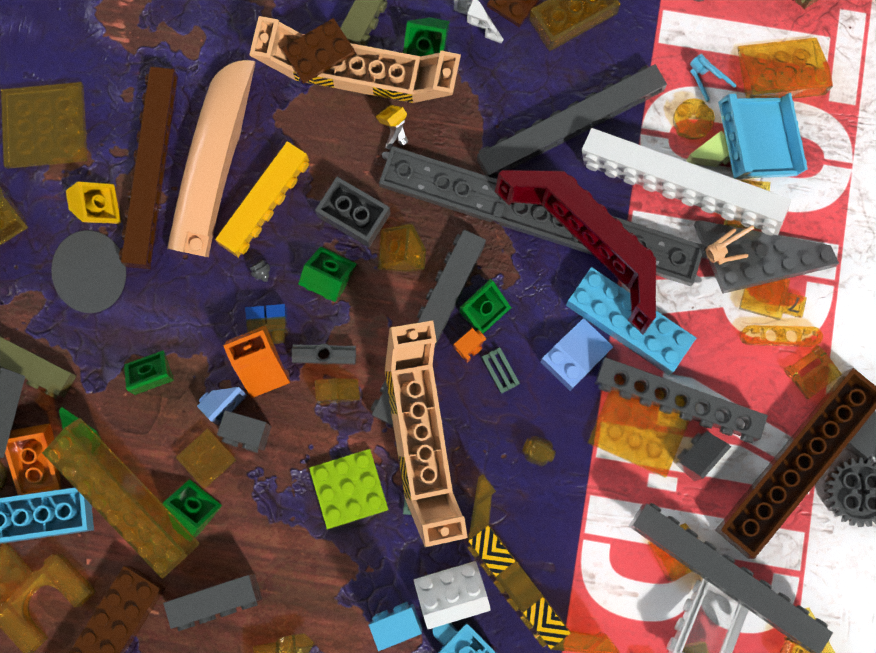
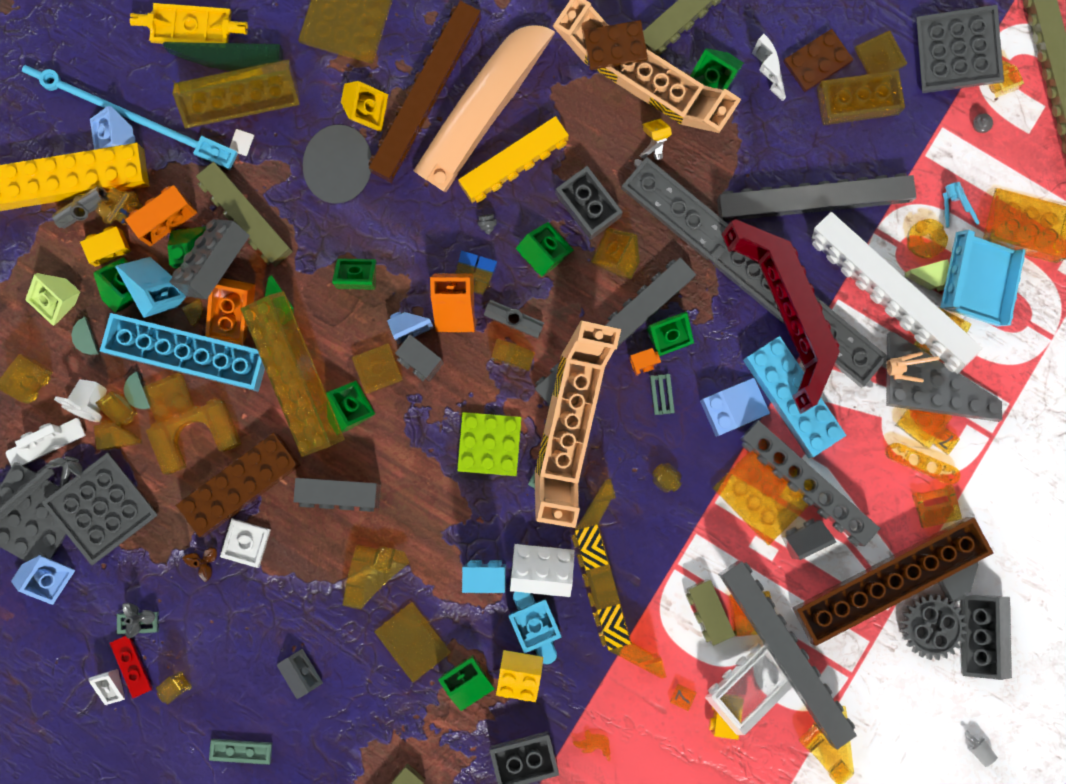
camera: 20 degrees right, 5 degrees up
none -> olive brick [685,579,735,646]

